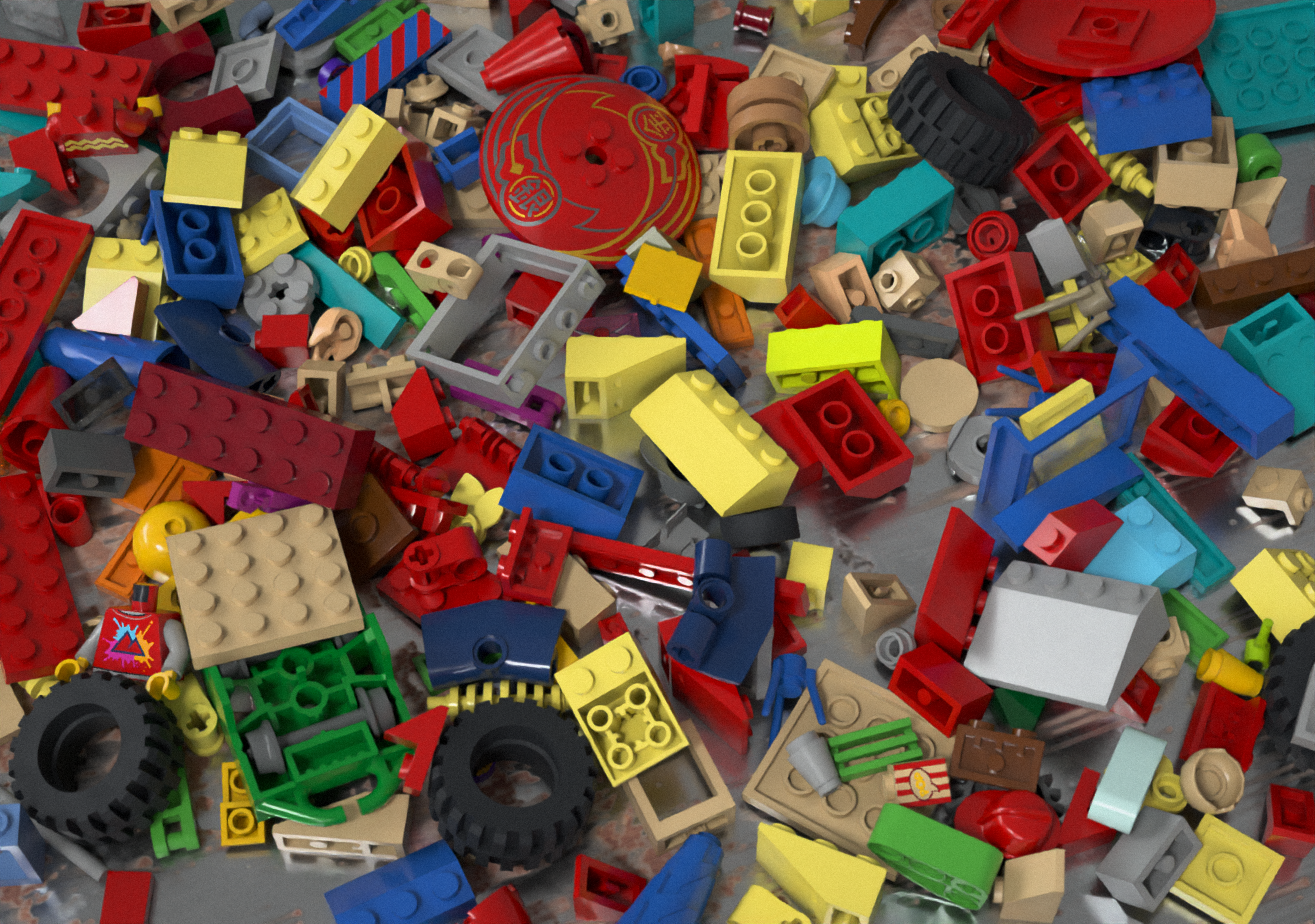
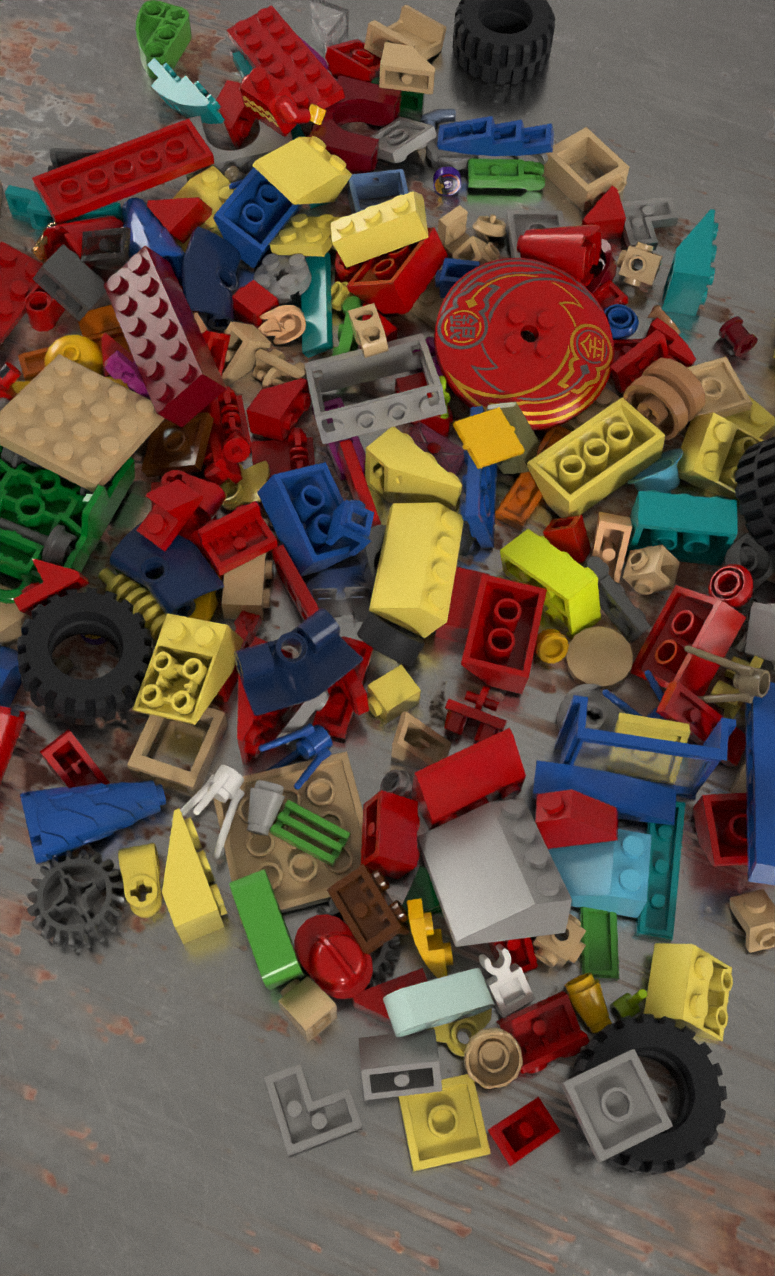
camera: 40 degrees right, 5 degrees up
blue brick [318,9,453,125] -> none
brick [882,757,952,808] -> none
none -> red slope [136,479,204,551]
none -> white plant [170,765,245,860]
none -> blue window [326,500,374,556]
none -> red tile [337,439,382,528]
none -> yellow slope [407,898,454,978]
none -> red hips [444,686,507,742]
none -> white plate [479,944,535,1018]

